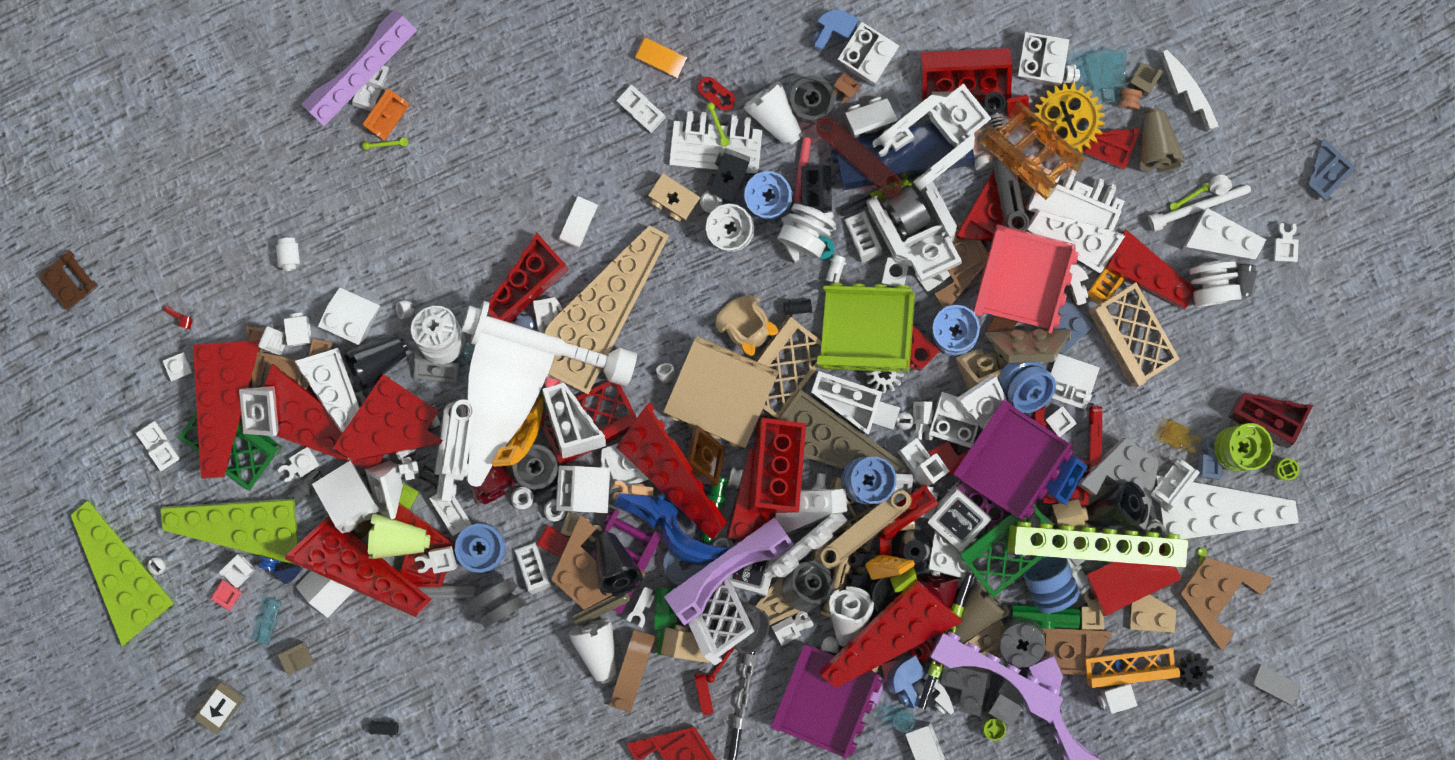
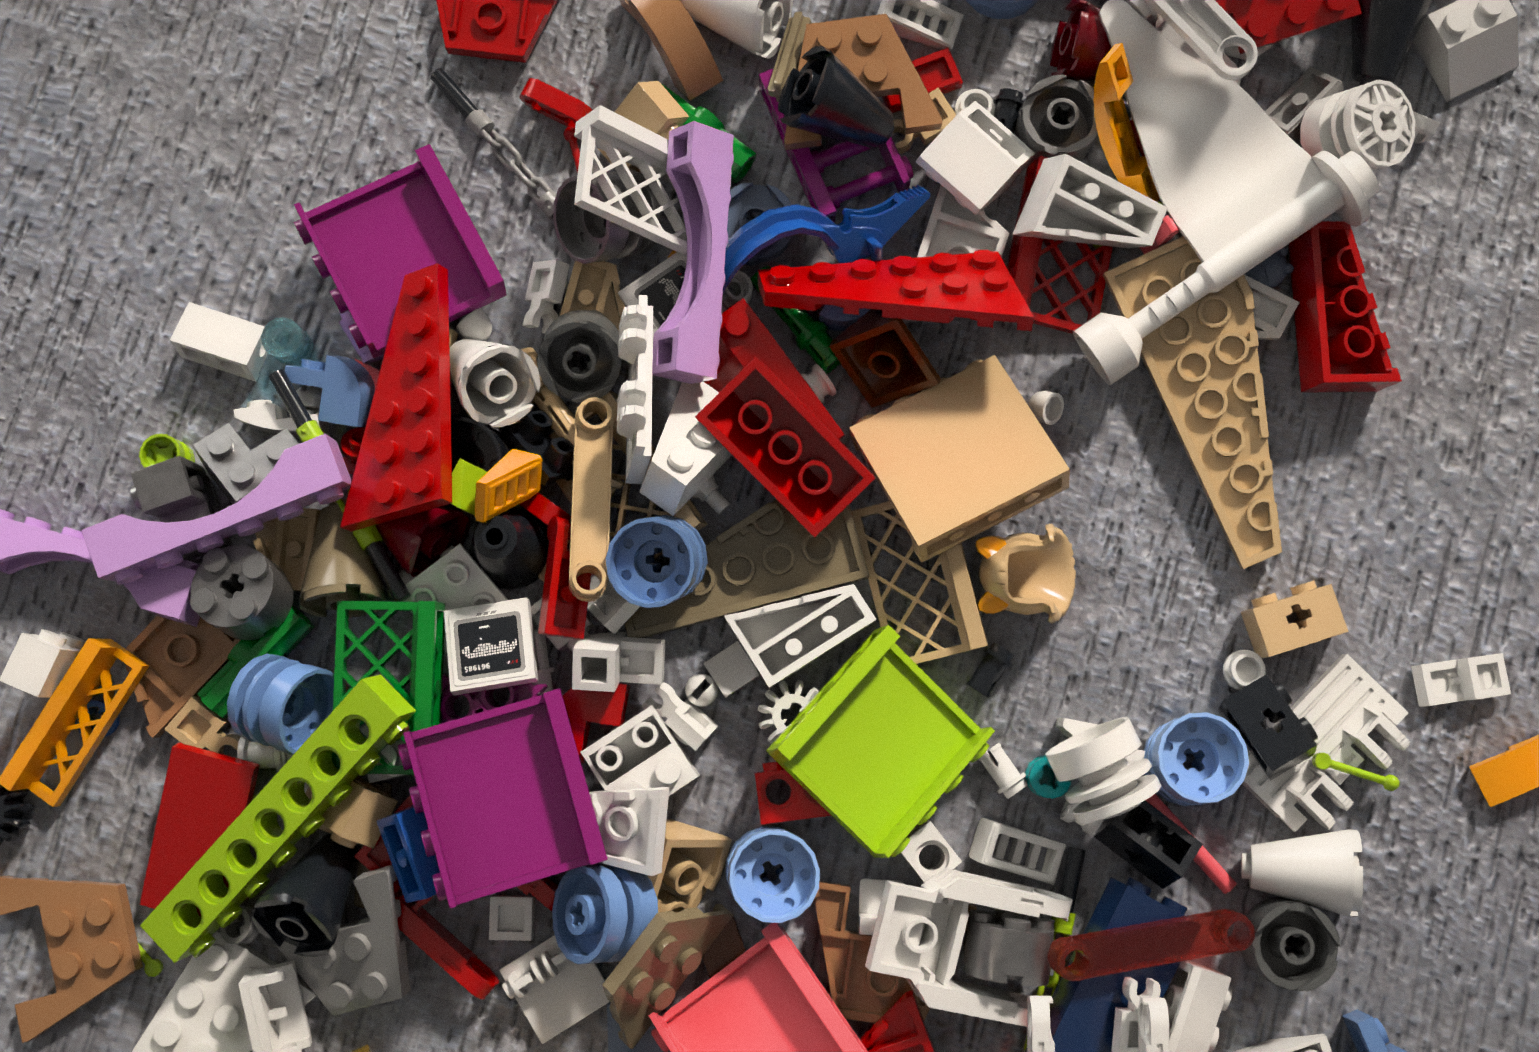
camera: 130 degrees right, 5 degrees down
white plate [511,487,534,509] -> none
white slope [559,196,598,248] -> none
light nougat plate [612,481,653,500] -> none
white plate [626,586,655,628] -> none
red beam [698,77,735,112] -> none
white wheel [706,204,755,252] -> none
nougat tile [833,72,862,103] -> none
tan wing [1129,595,1176,633] -> none

